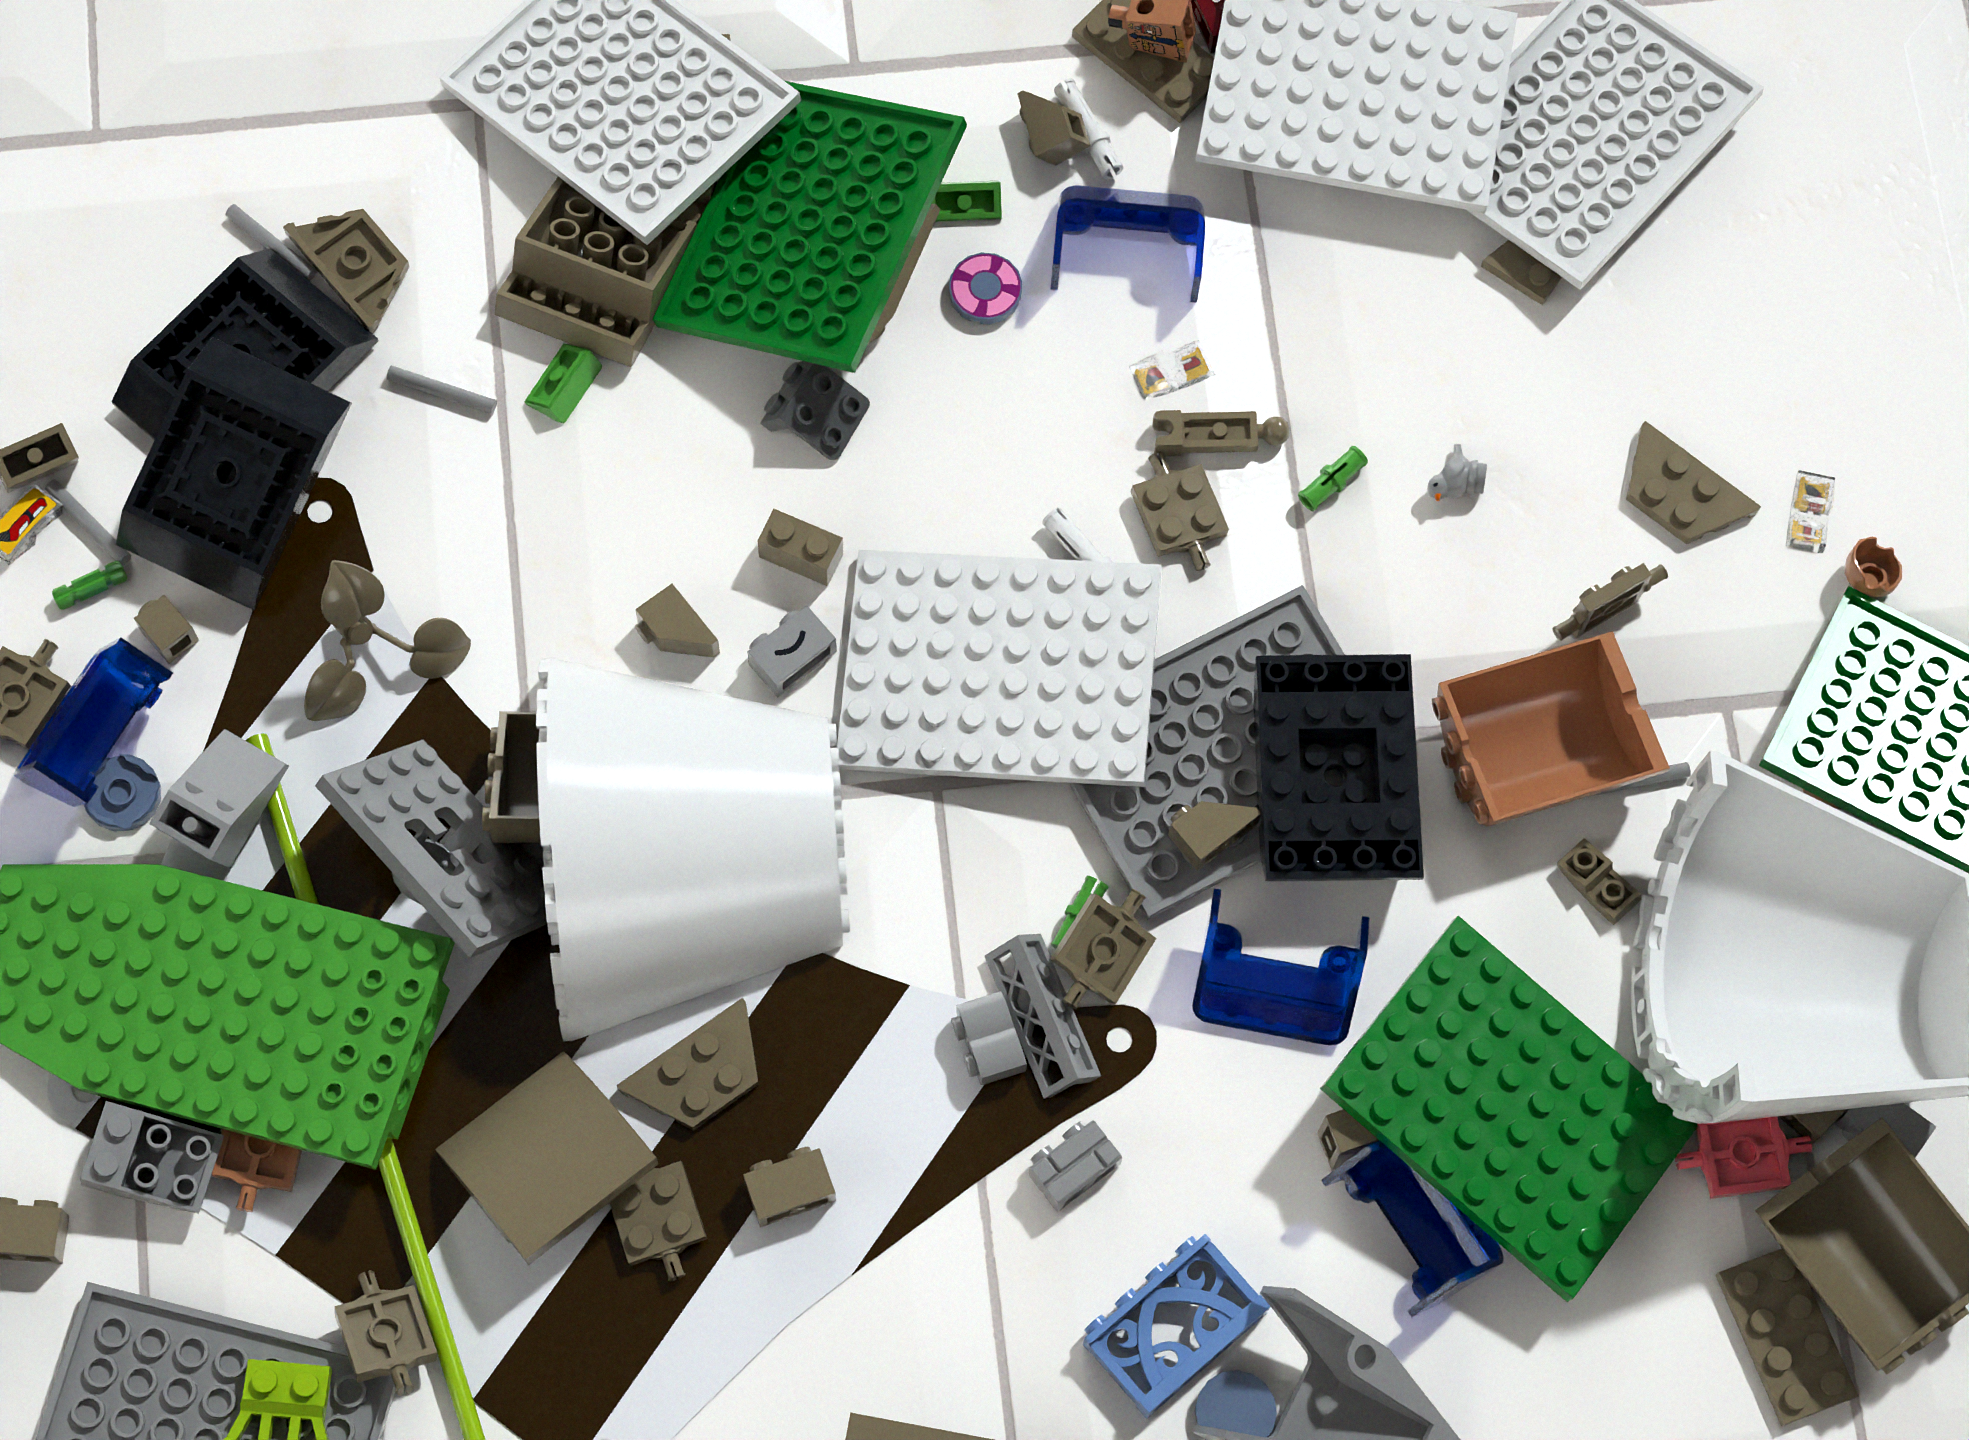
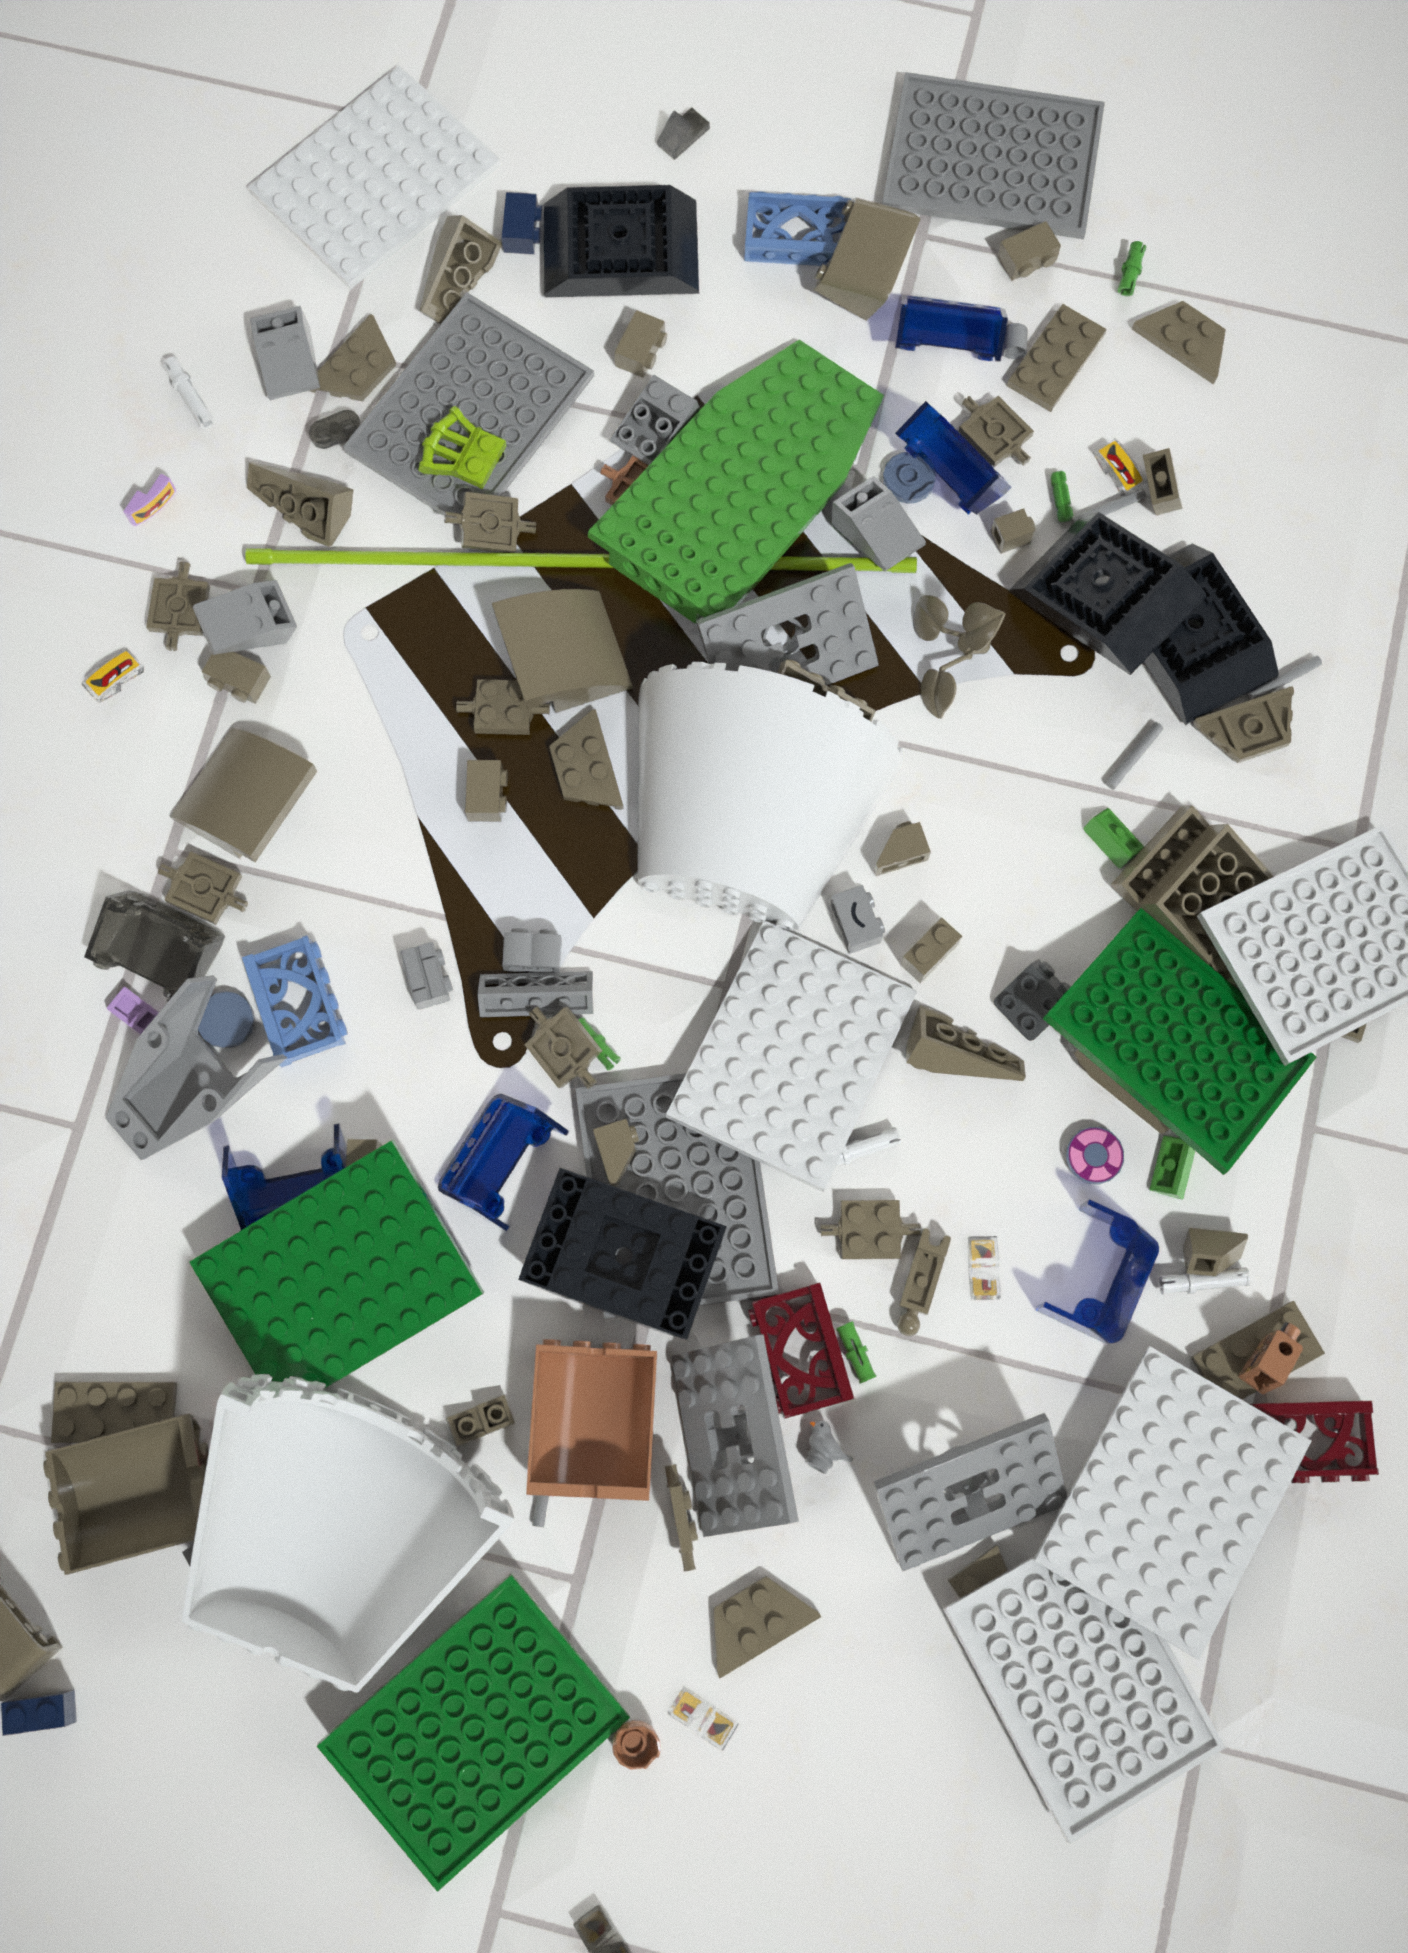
camera: 115 degrees right, 5 degrees up
none -> light grey plate [671,1334,799,1537]
none -> dark red fence [748,1282,854,1419]
none -> light grey plate [873,1413,1067,1572]
none -> dark tan wedge [906,1005,1026,1081]

